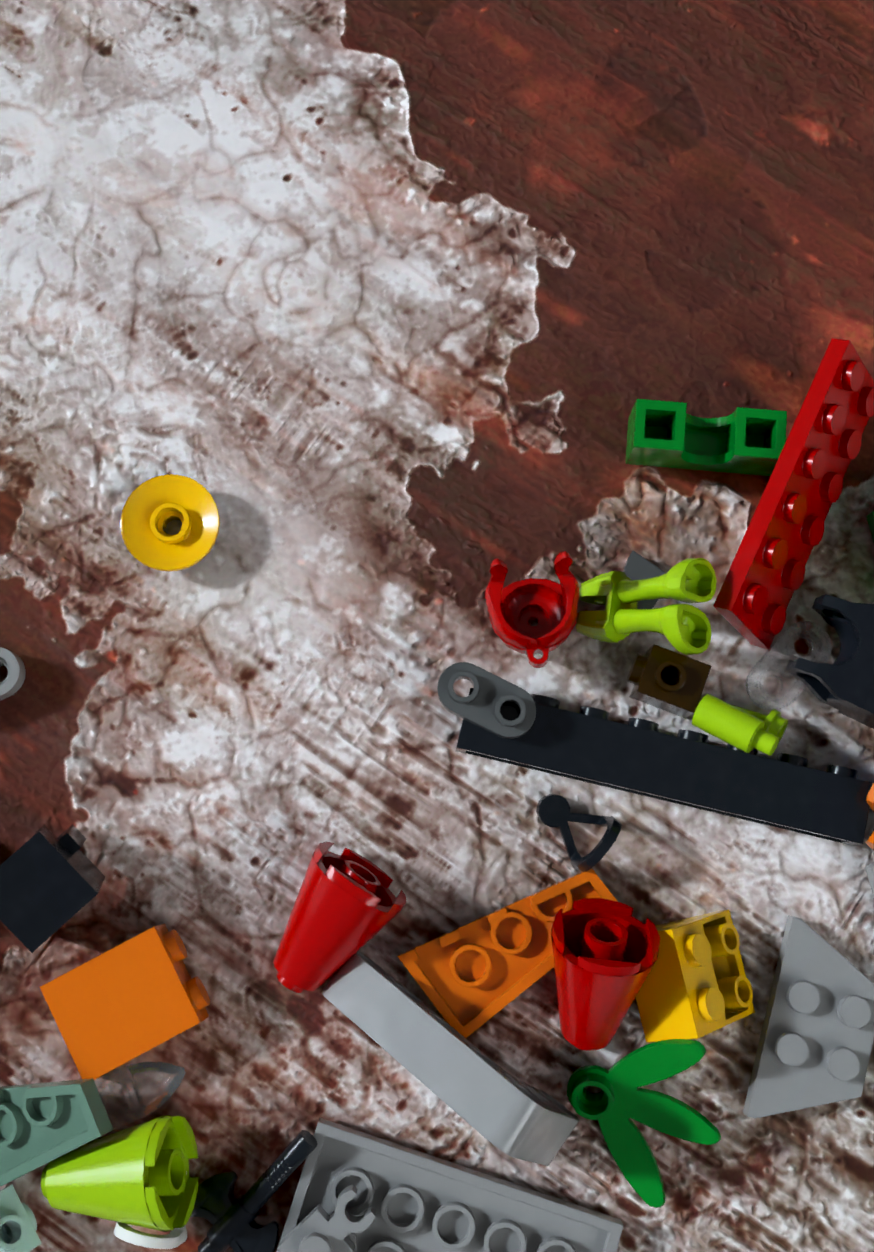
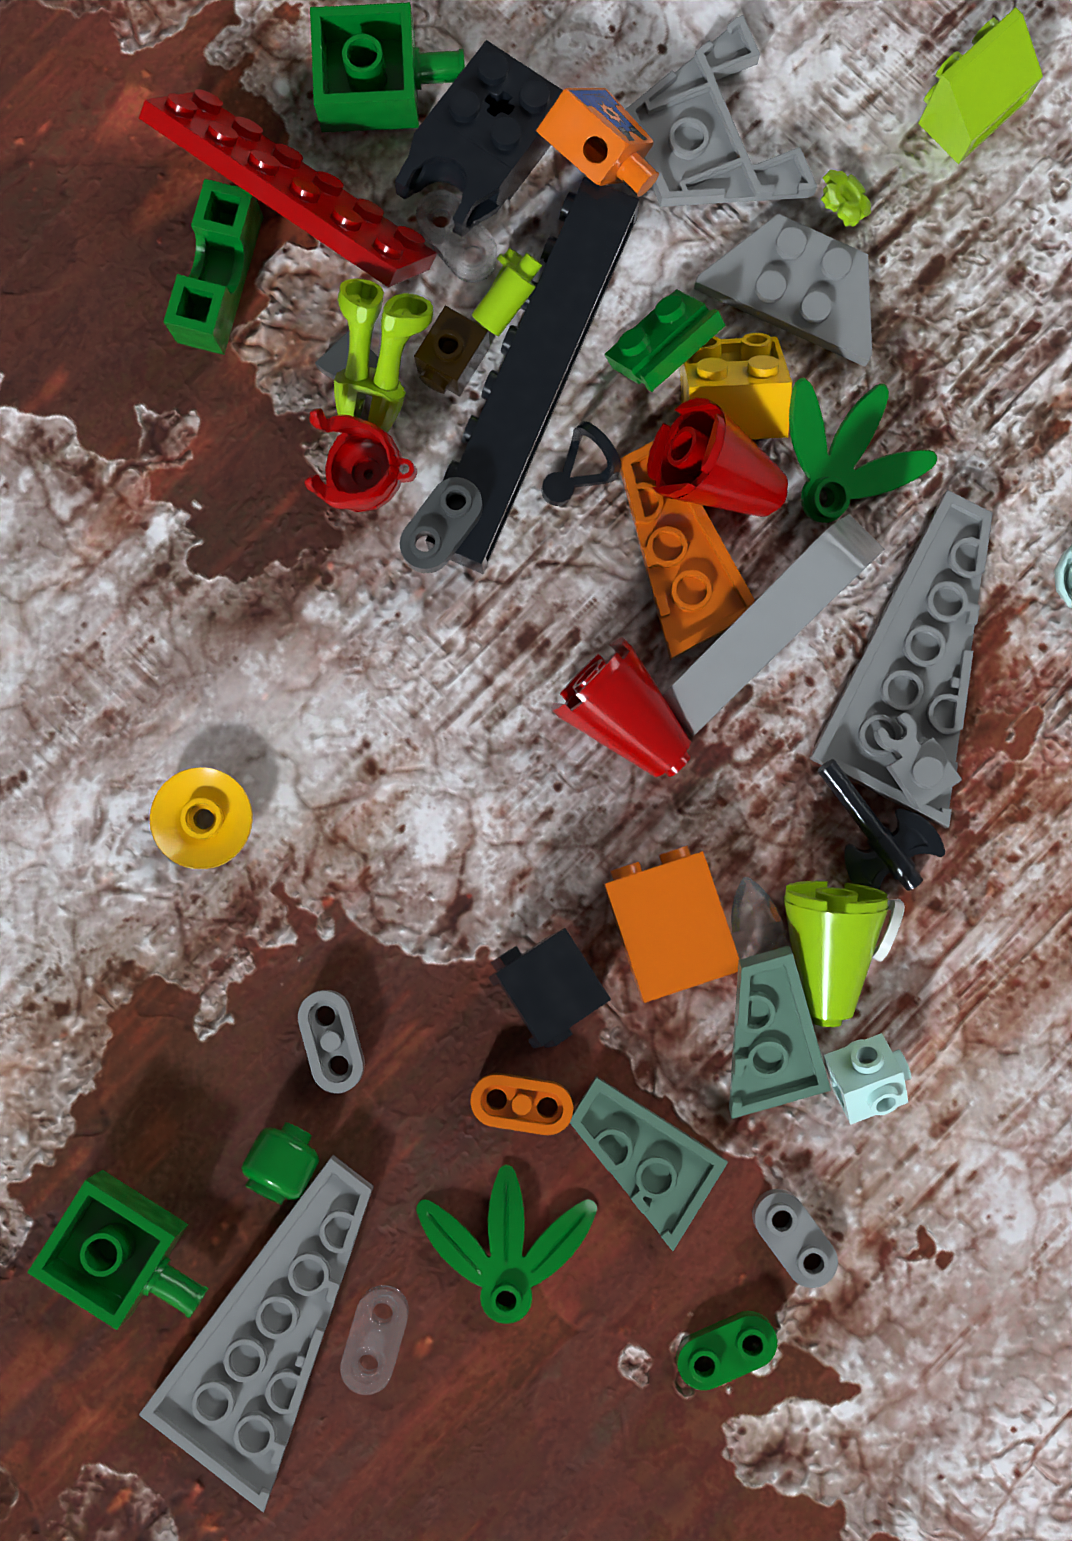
camera: 80 degrees left, 5 degrees up
none -> green plate [604,289,726,392]

